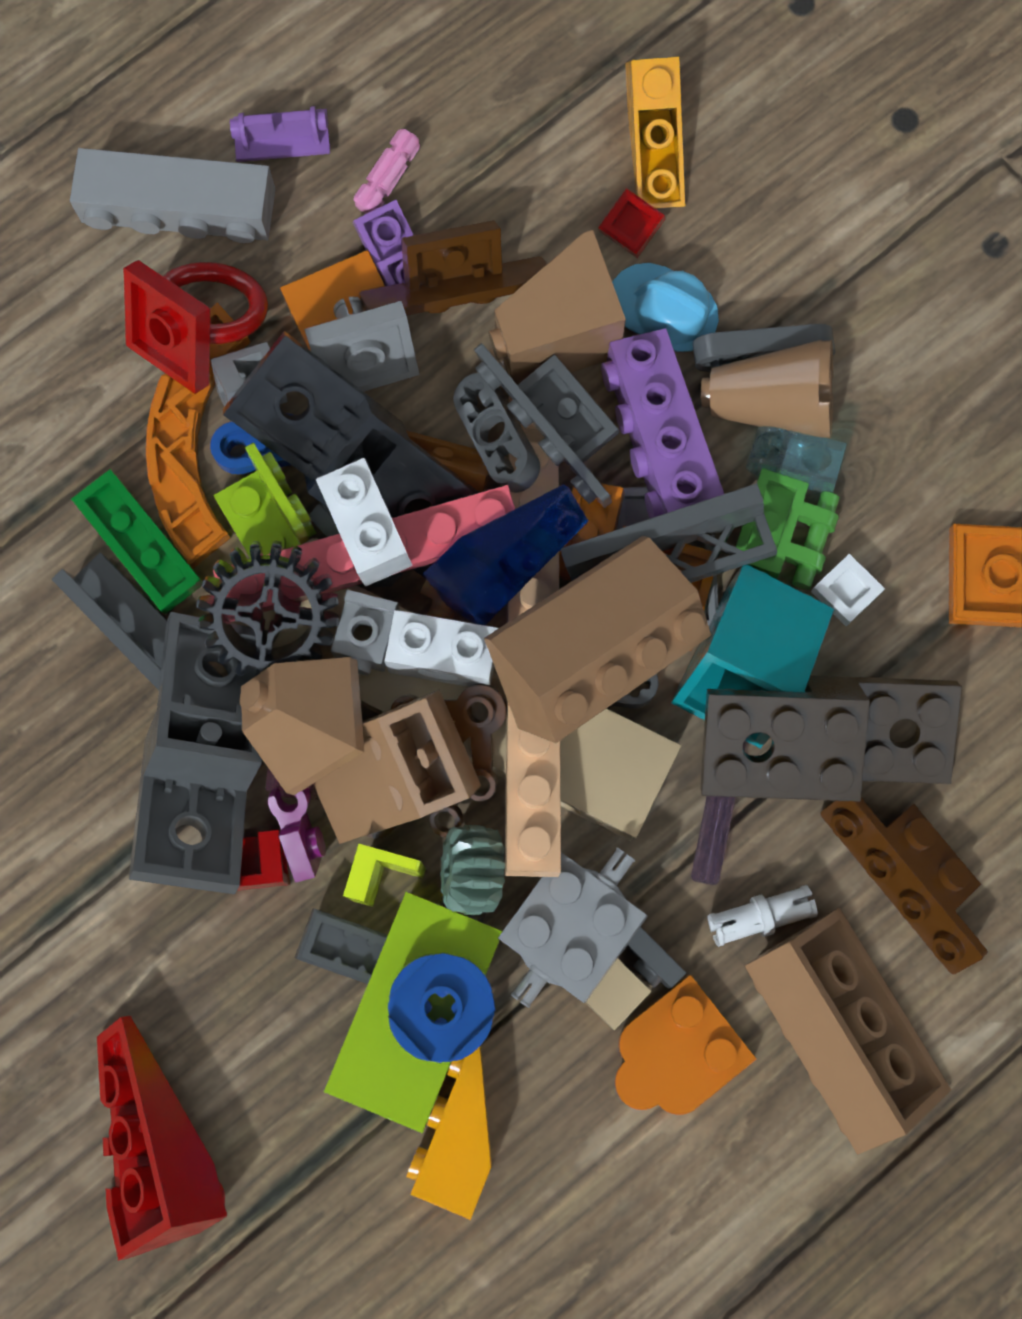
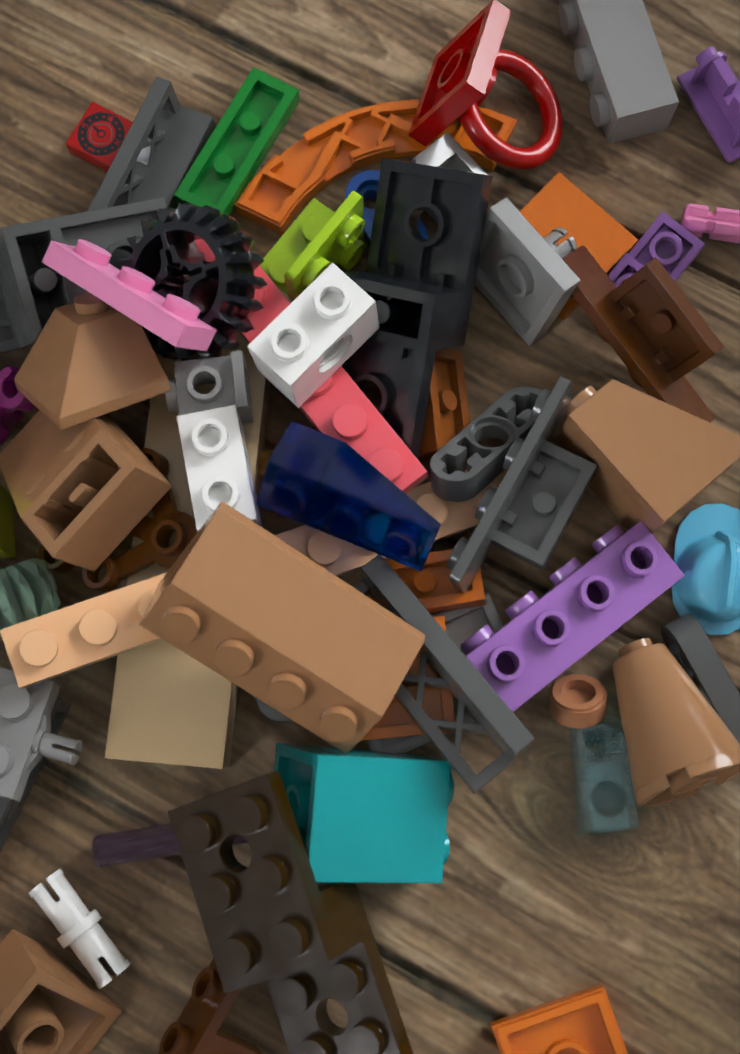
camera: 70 degrees right, 0 degrees up
bright green plate [735,468,840,590] -> none
white plate [811,554,885,626] -> none
none -> bright pink plate [42,239,217,351]
none -> red tile [65,101,133,172]
none -> nougat tile [549,674,607,729]

